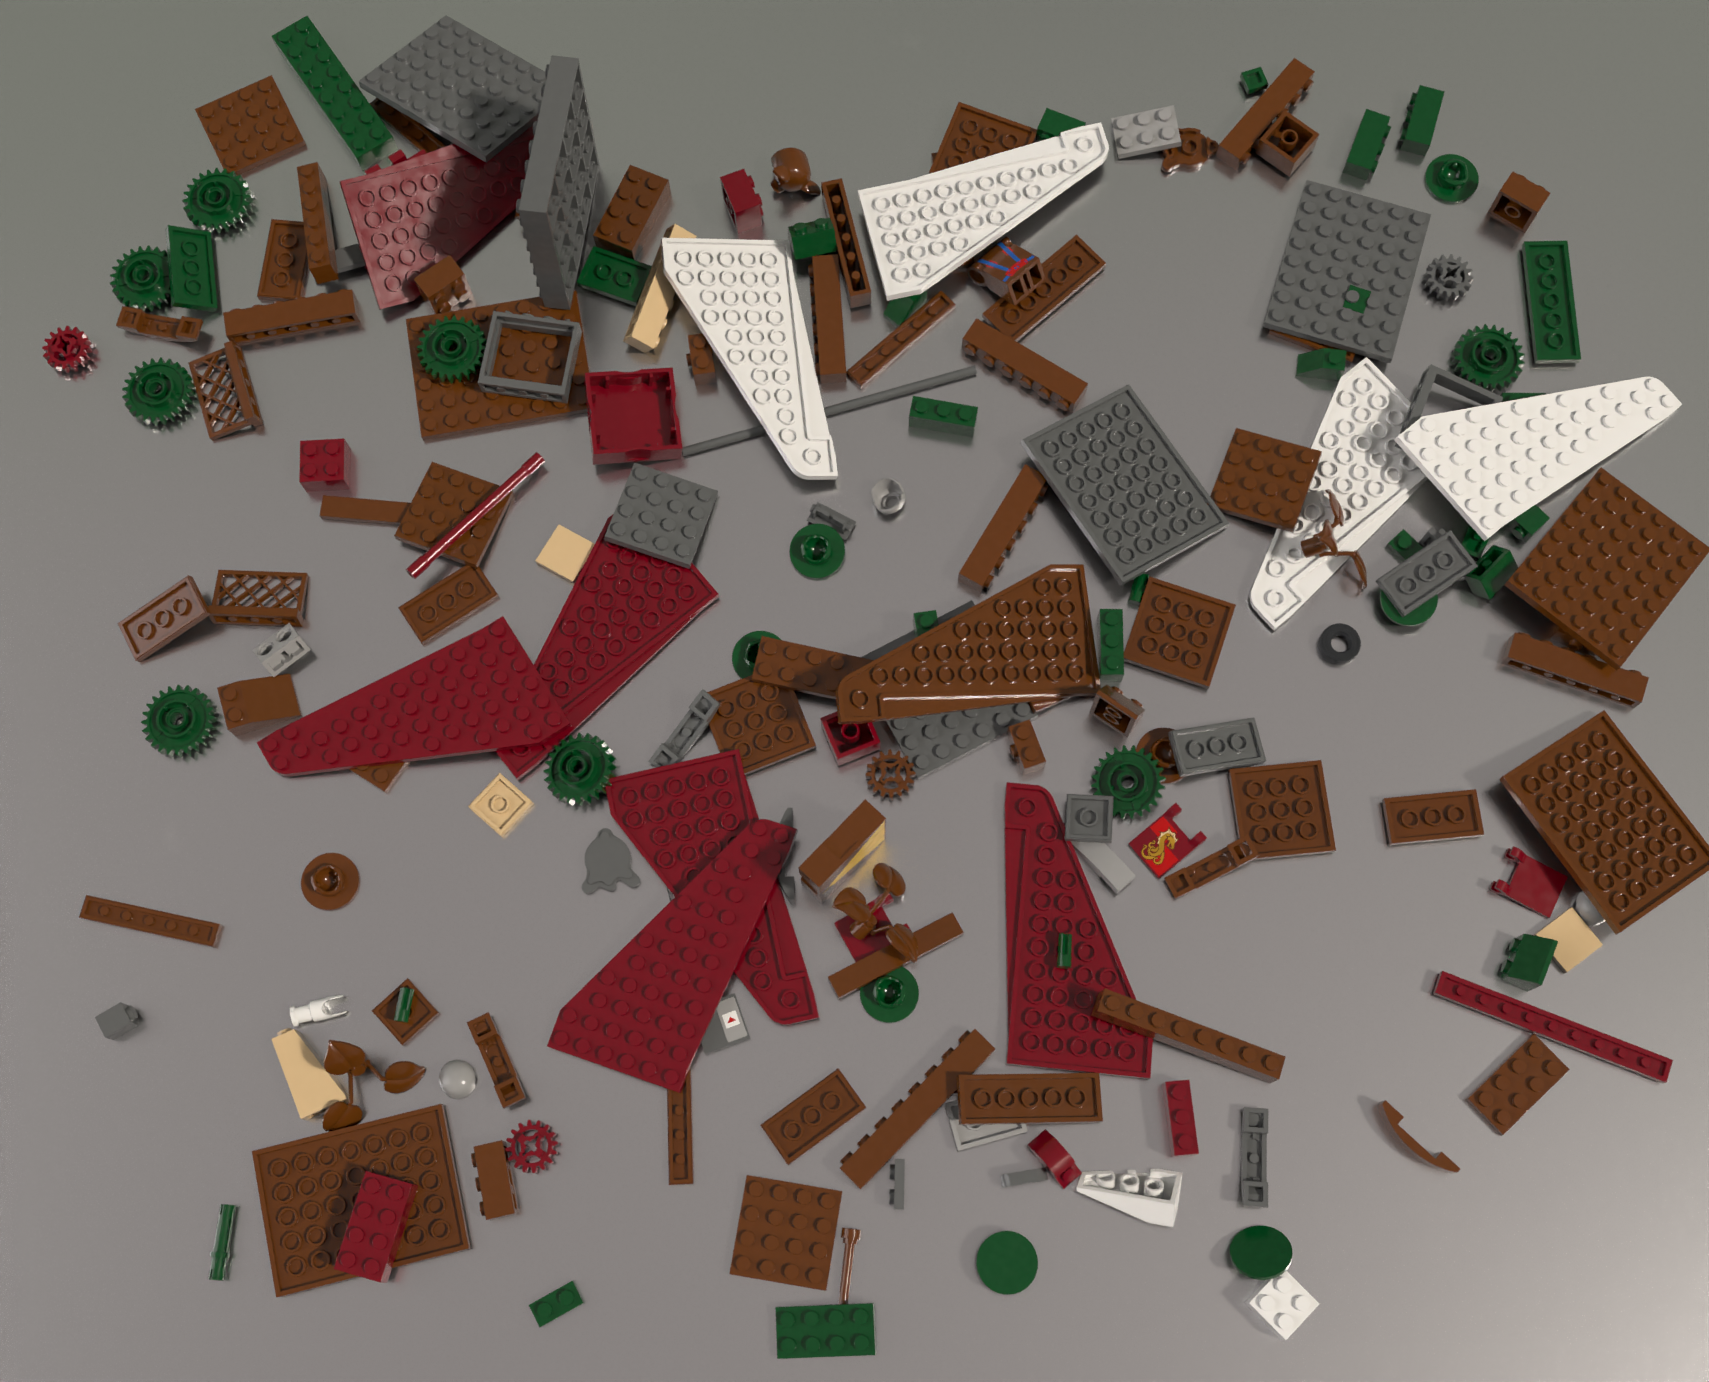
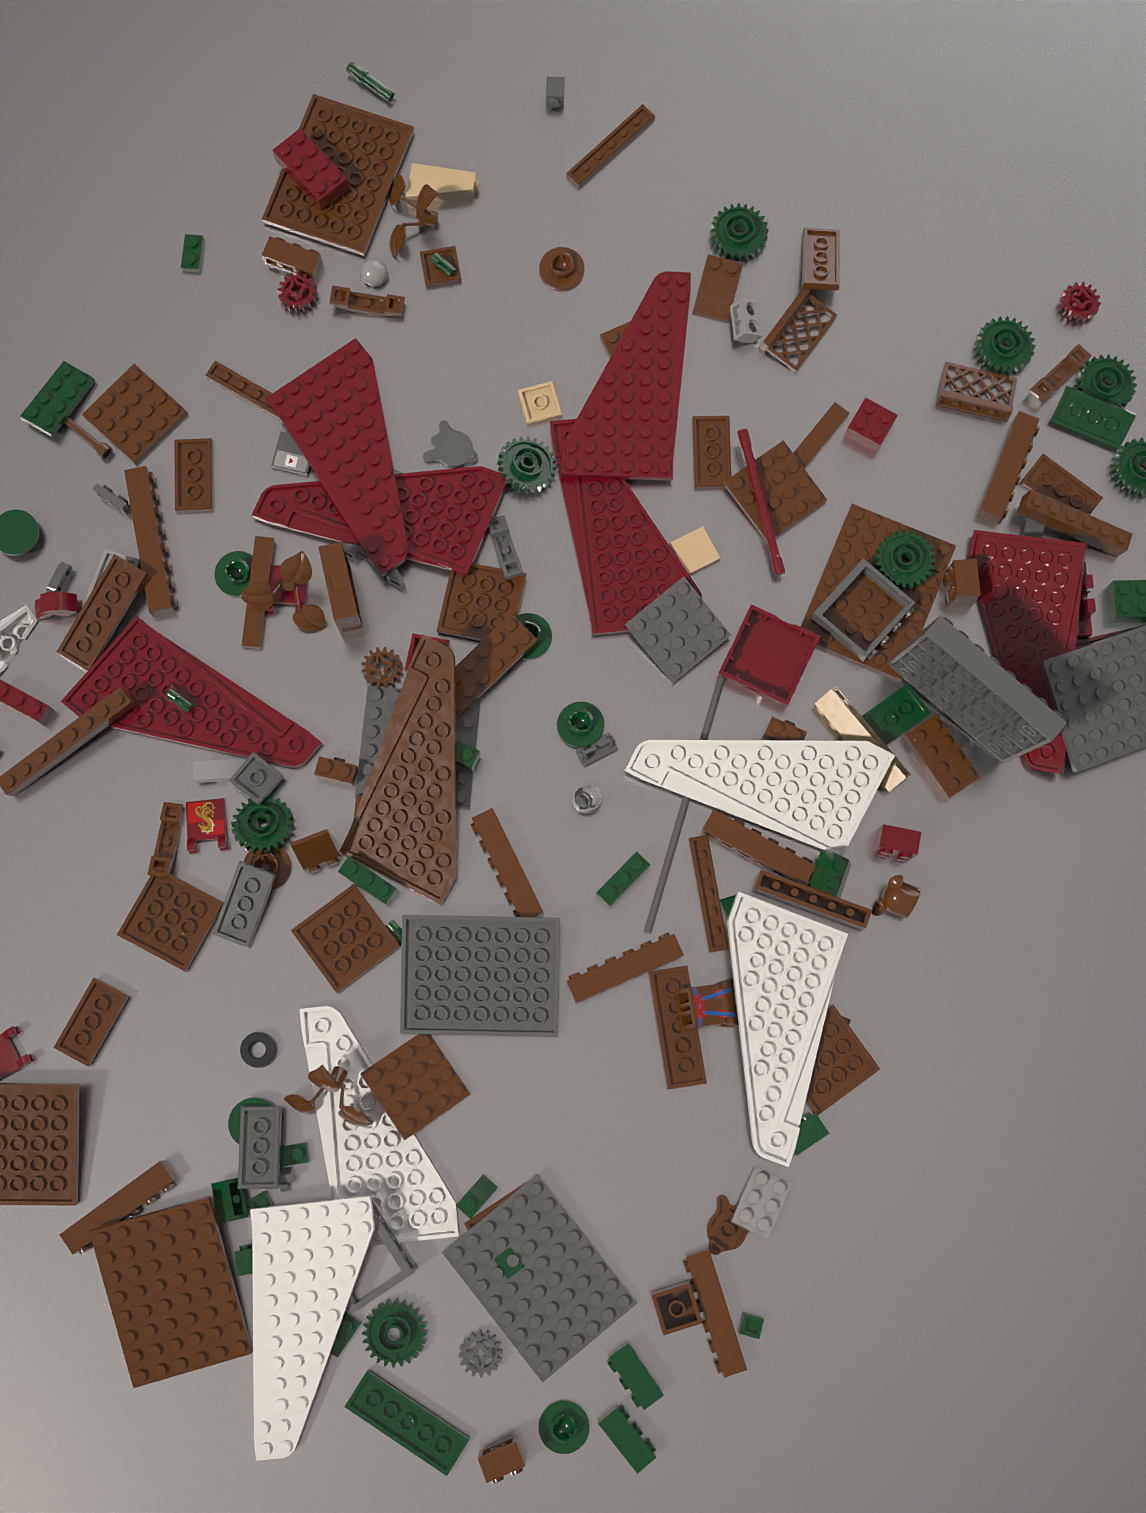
camera: 120 degrees right, 5 degrees up
white piece [289,995,347,1027] -> none

